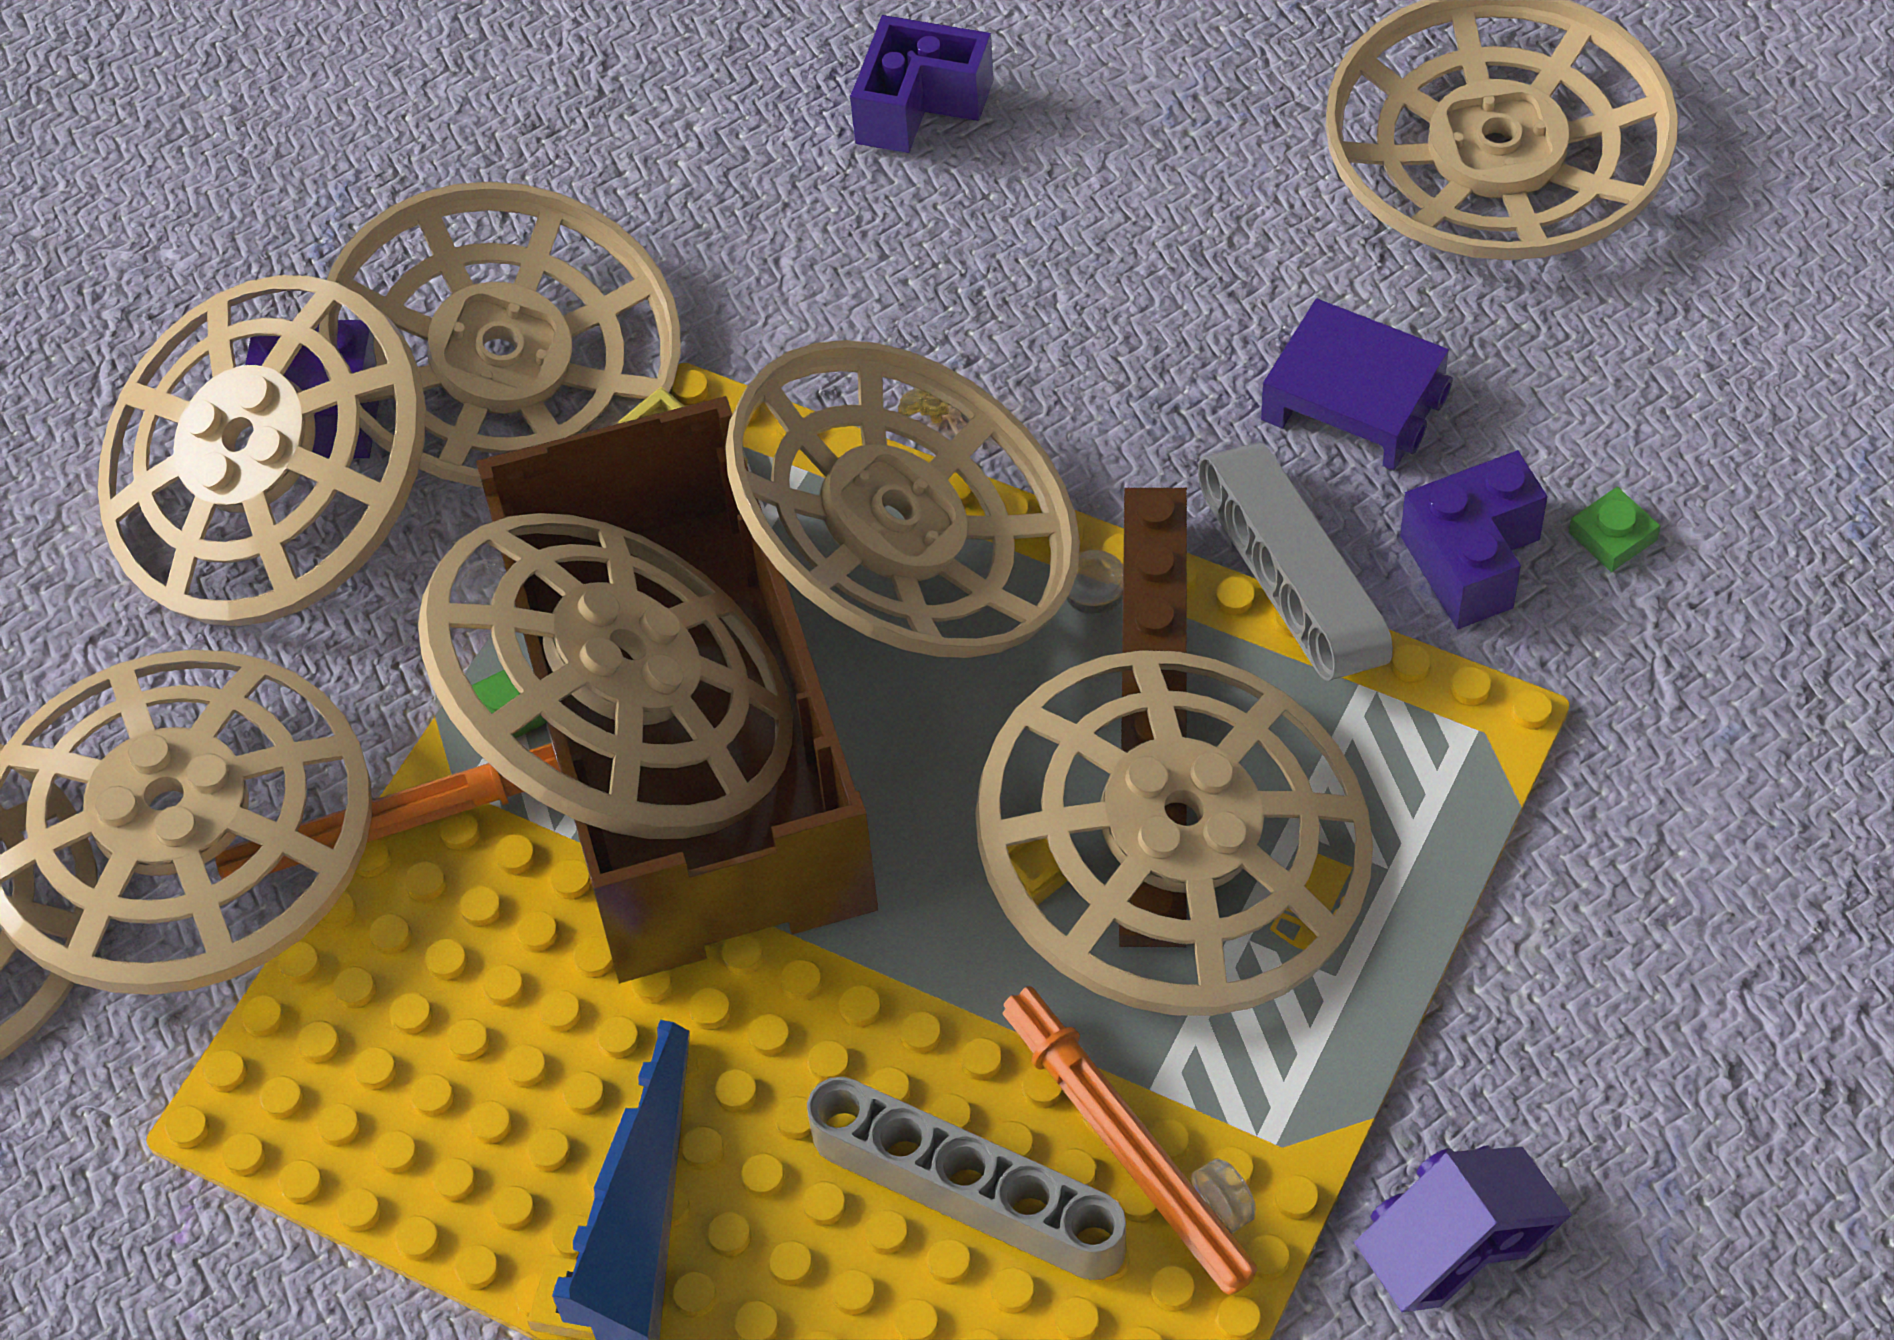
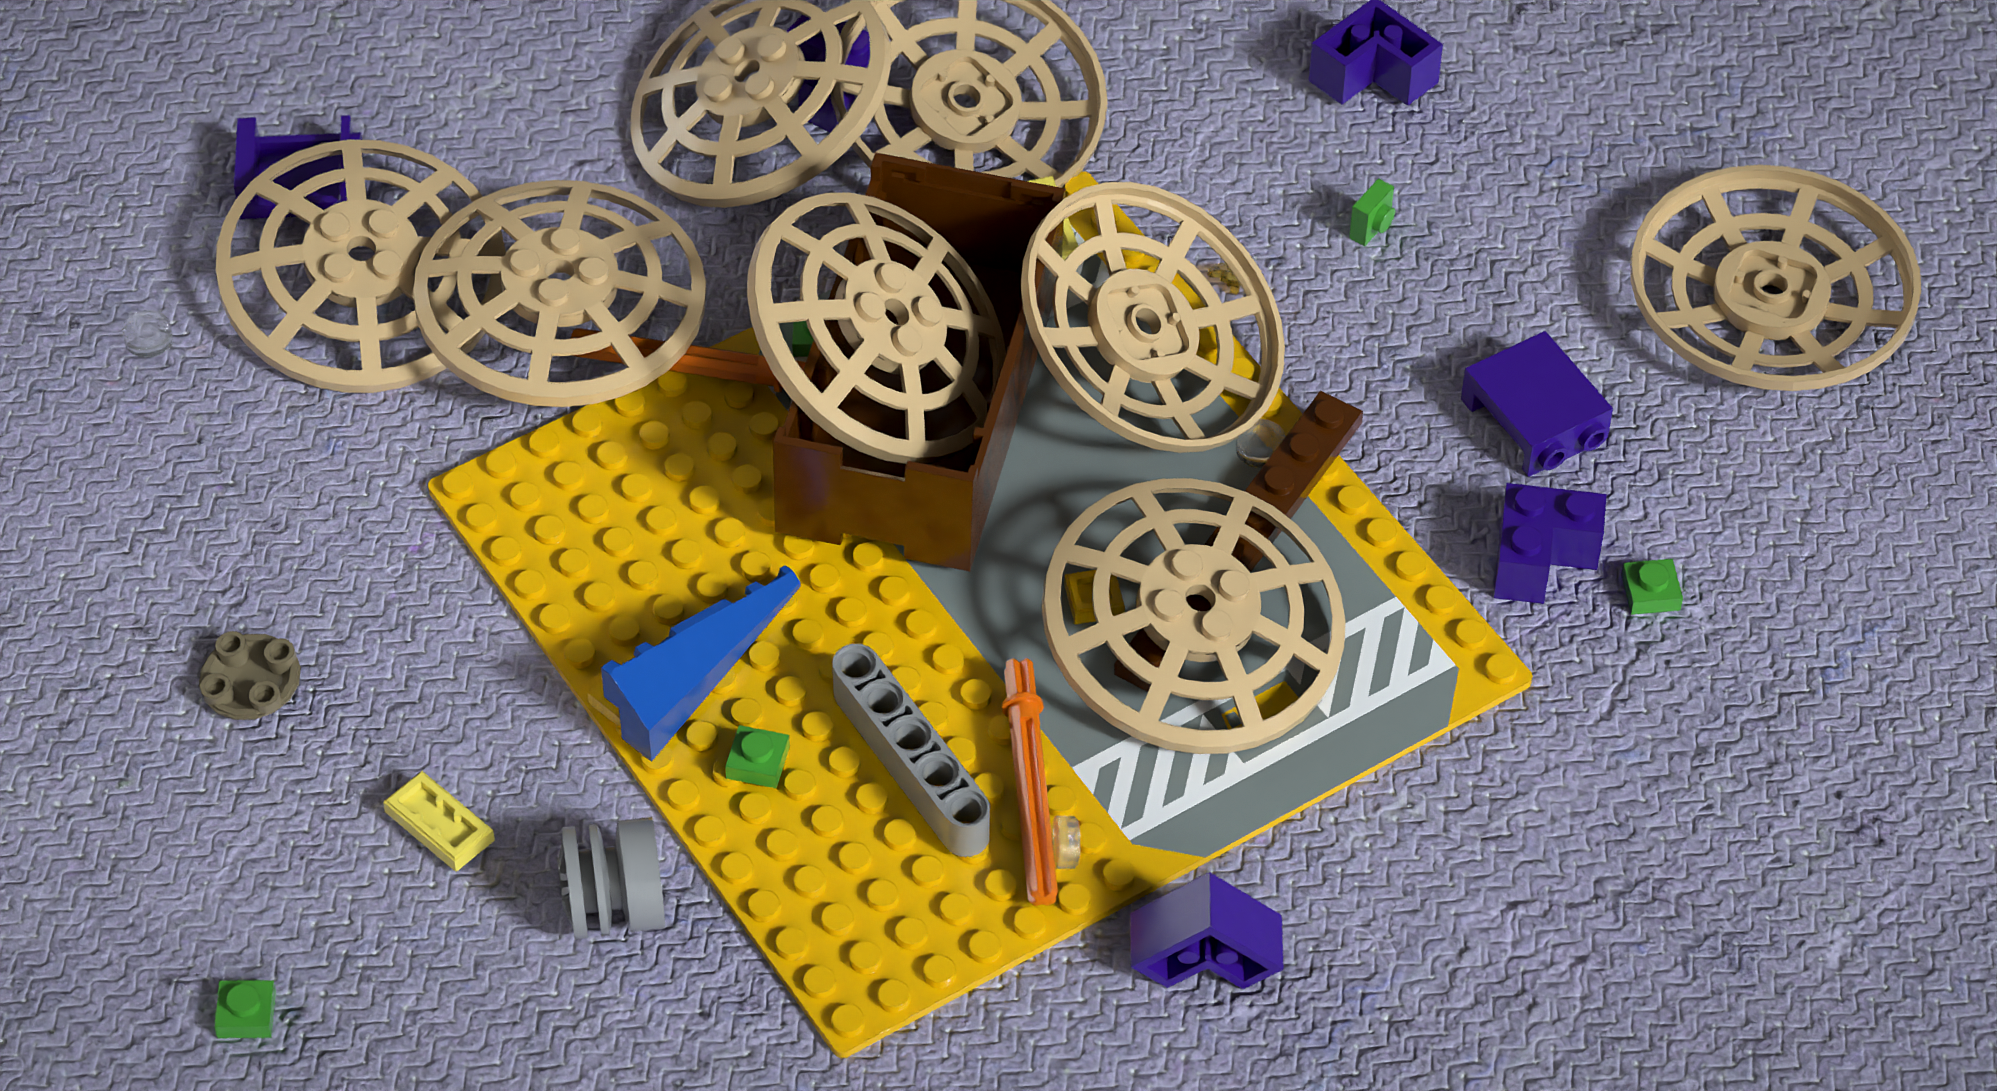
camera: 25 degrees right, 5 degrees down
light grey beam [1198,442,1393,681] -> none
none -> bright green plate [725,725,790,788]
none -> bright green plate [1349,178,1395,246]

